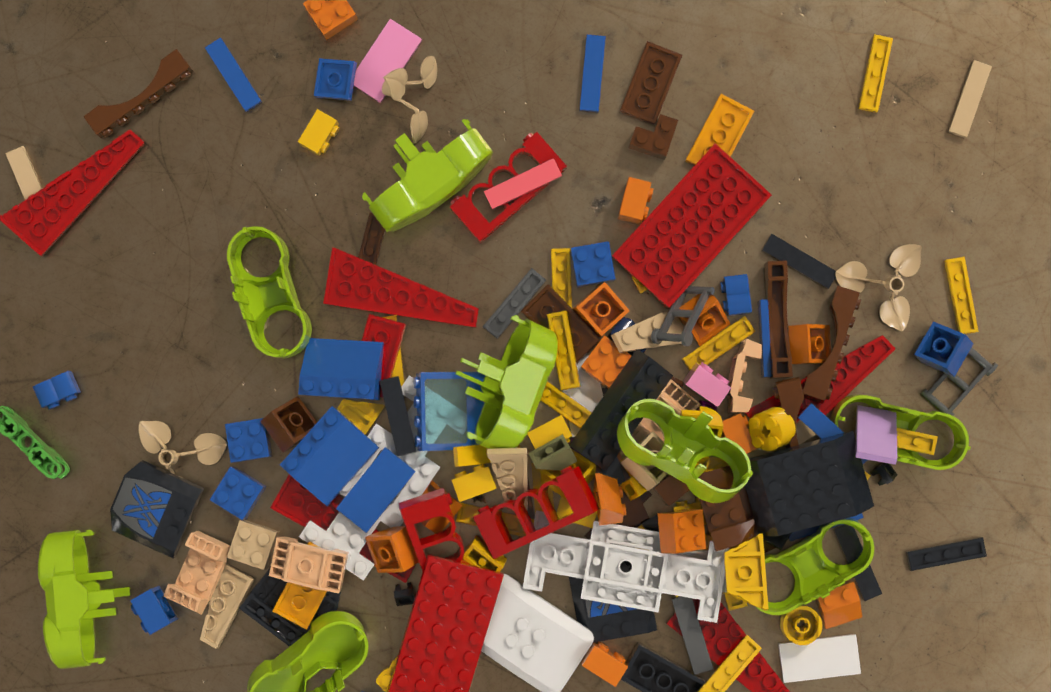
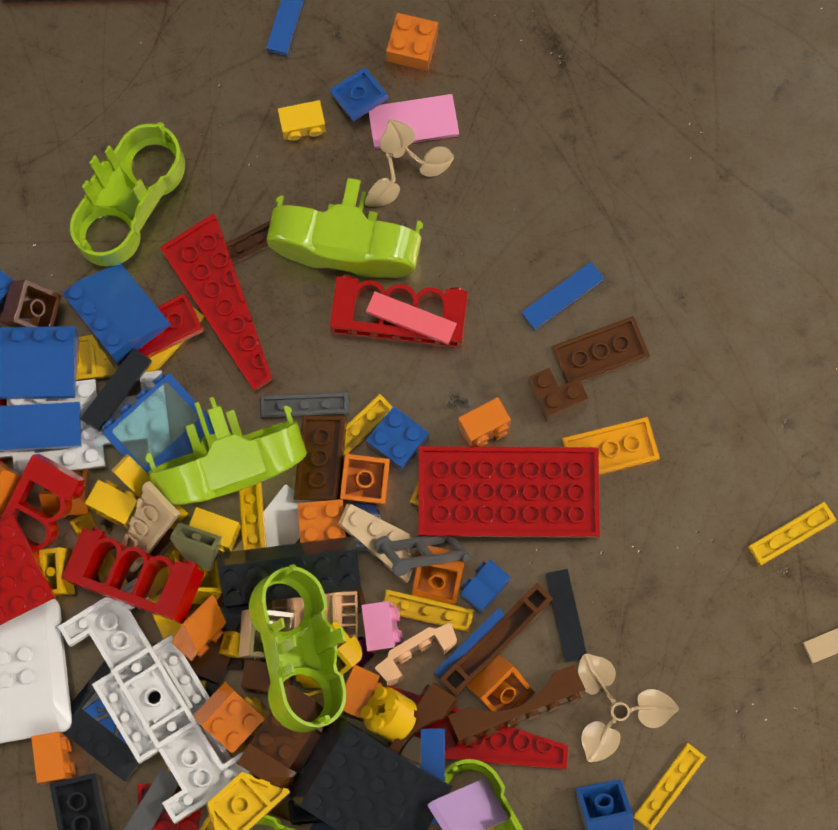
camera: 50 degrees right, 10 degrees down
yellow tile [547,311,581,390] -> none

